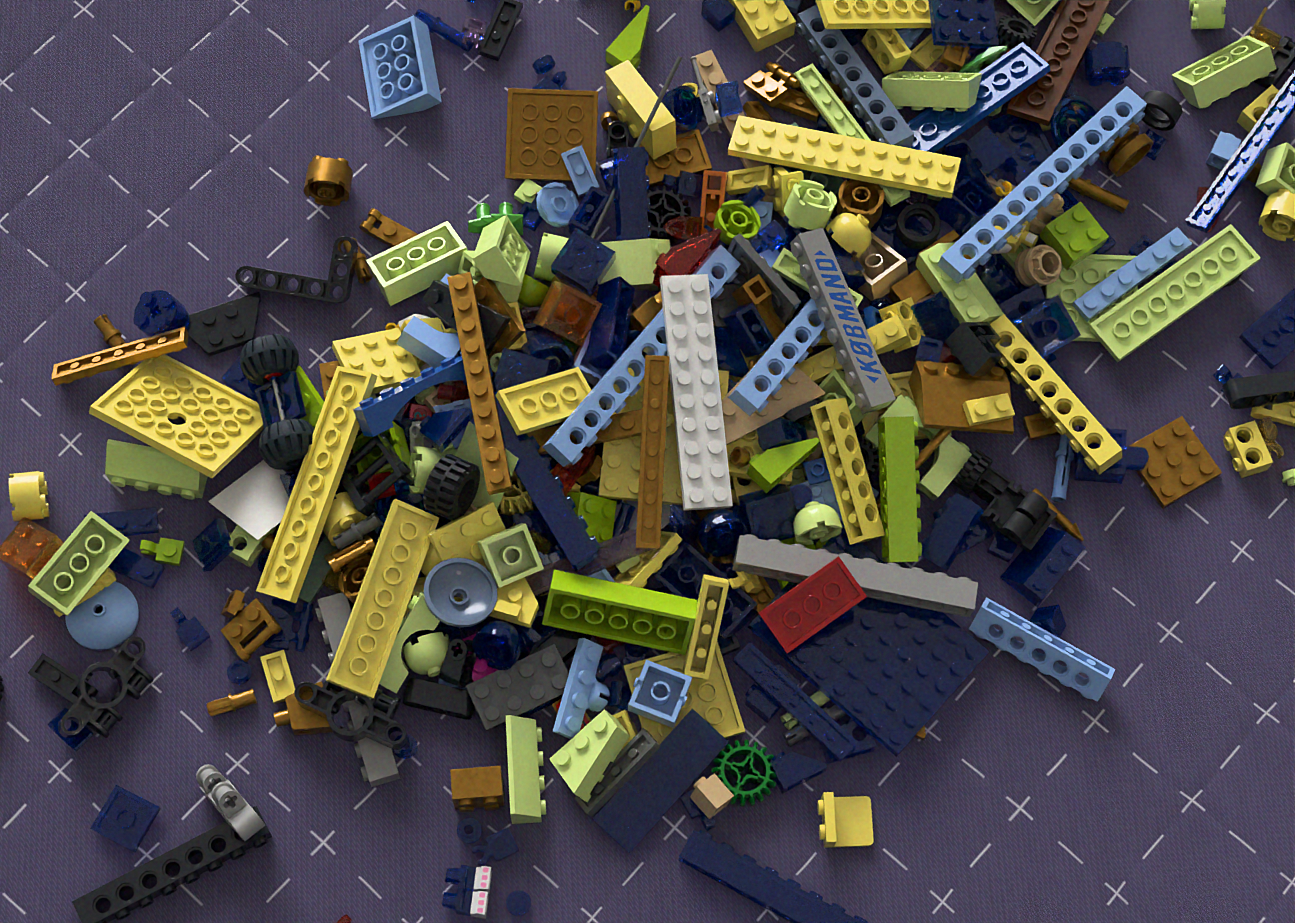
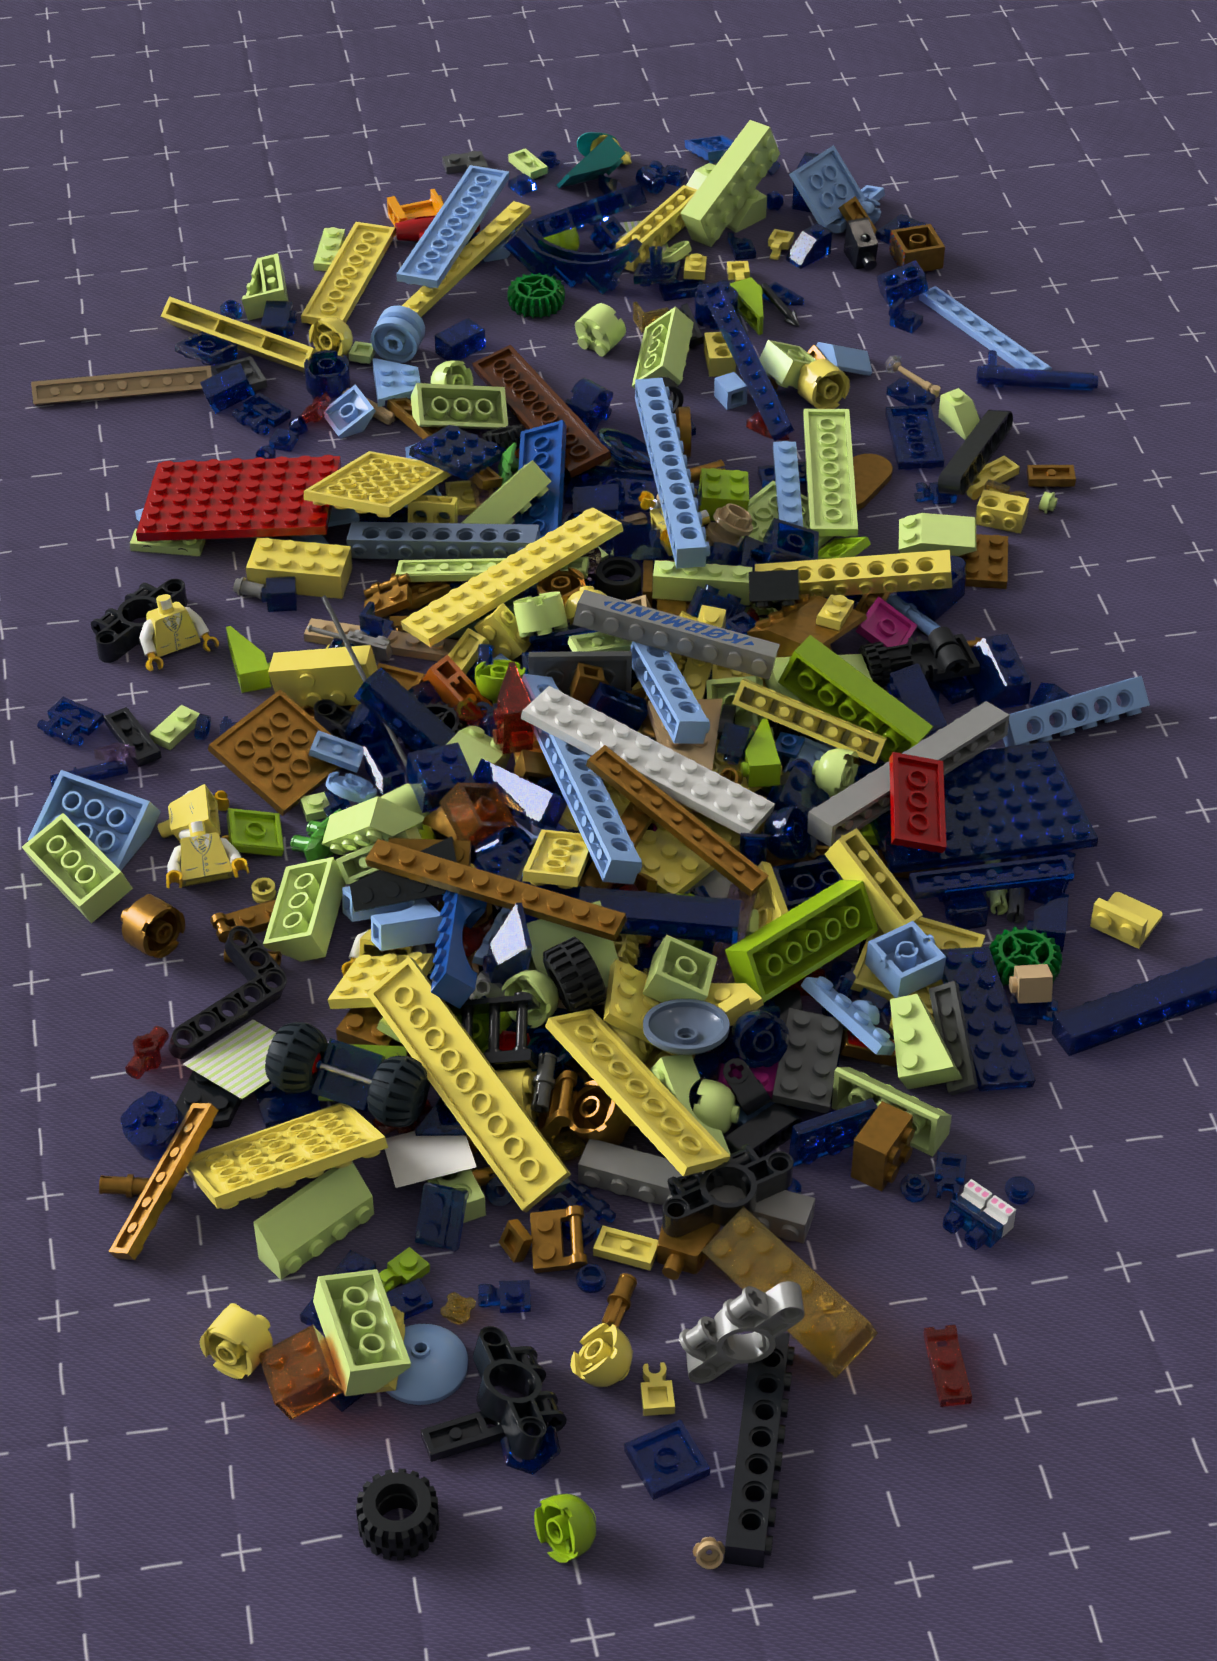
camera: 50 degrees left, 25 degrees down
none -> yellowish green brick [22,813,133,924]
none -> clear red axle [125,1026,169,1079]
none -> yellowish green plate [149,705,202,750]
none -> light yellow torso [158,784,229,843]
none -> light yellow torso [166,821,250,888]
none -> sticker [183,1019,276,1099]
none -> lime tile [226,808,284,857]
none -> light yellow bush [251,878,276,904]
none -> clear yellow plate [440,1292,476,1324]
none -> lime cylinder [534,1494,596,1563]
none -> light yellow cylinder [570,1323,633,1387]
none -> light yellow plate [641,1362,675,1416]
none -> tan plate [693,1537,725,1569]
none -> clear yellow brick [702,1207,878,1378]
none -> clear blue plate [789,1098,877,1167]
none -> lime tile [806,537,871,560]
none -> pearl gold tile [853,454,893,511]
none -> dark pink plate [856,596,918,648]
none -> yellowish green slope [899,513,977,558]

